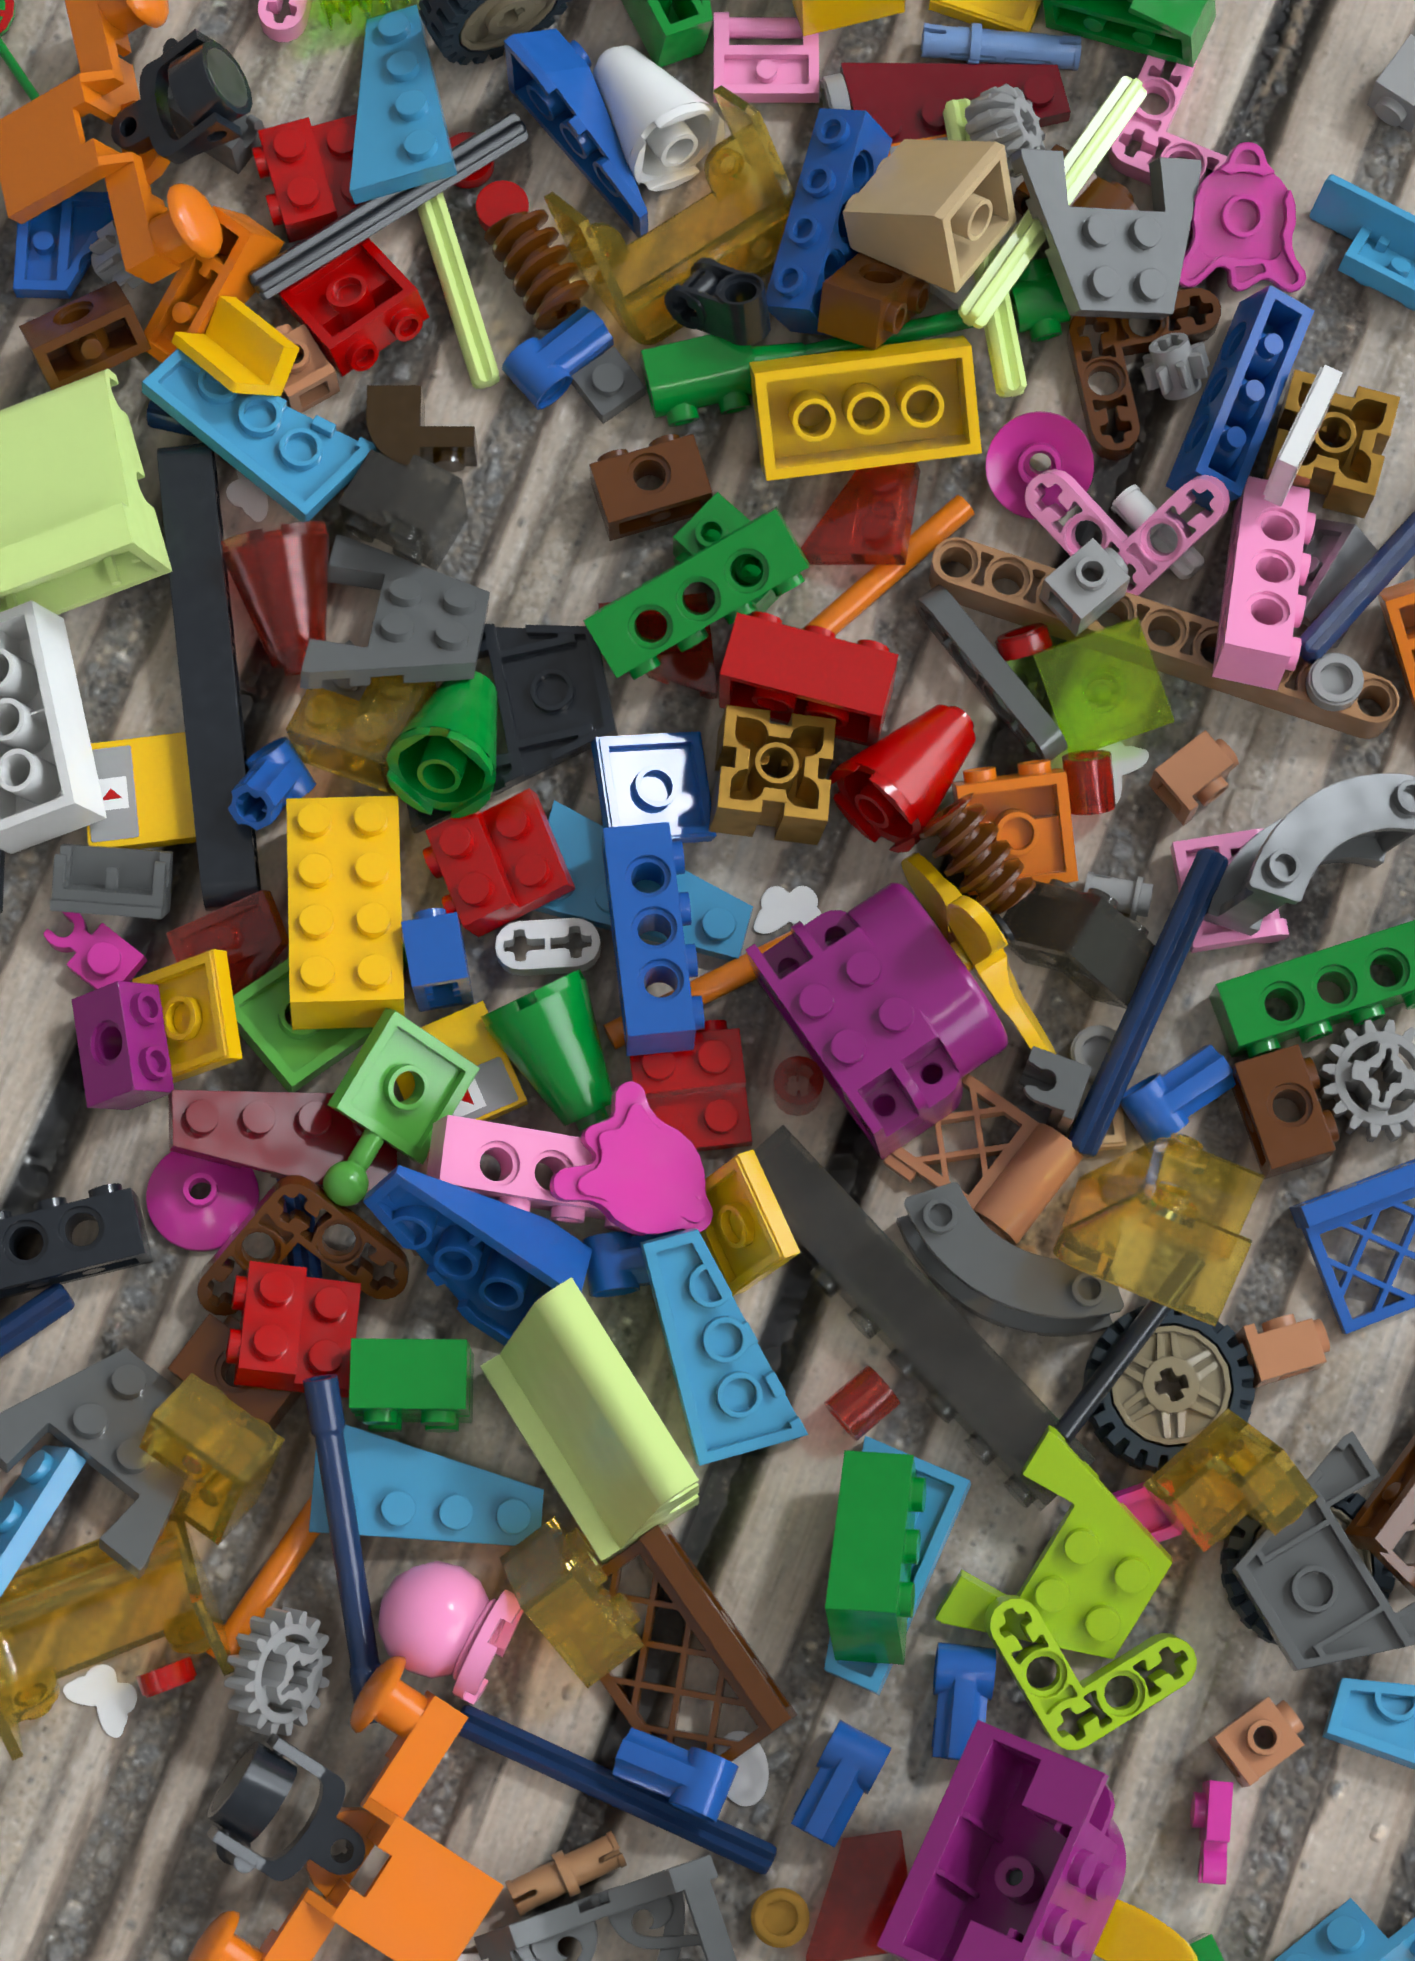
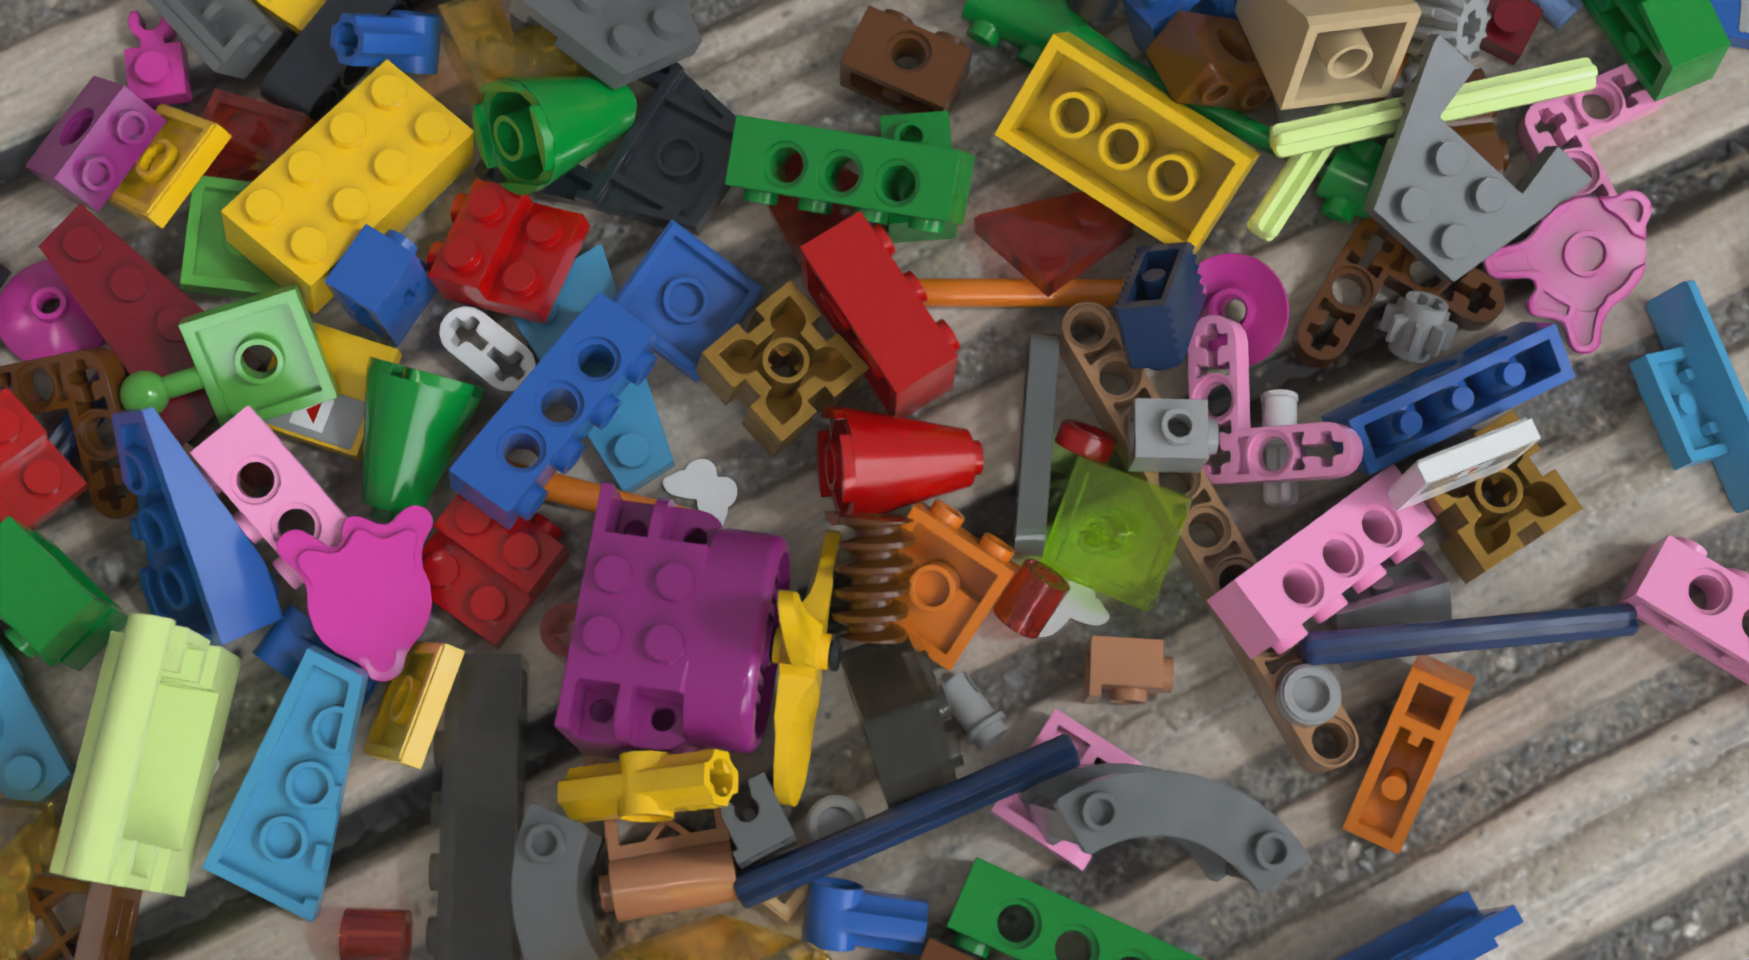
camera: 40 degrees right, 0 degrees up
none -> yellow piece [557,749,738,823]
none -> dark blue brick [1113,242,1206,371]

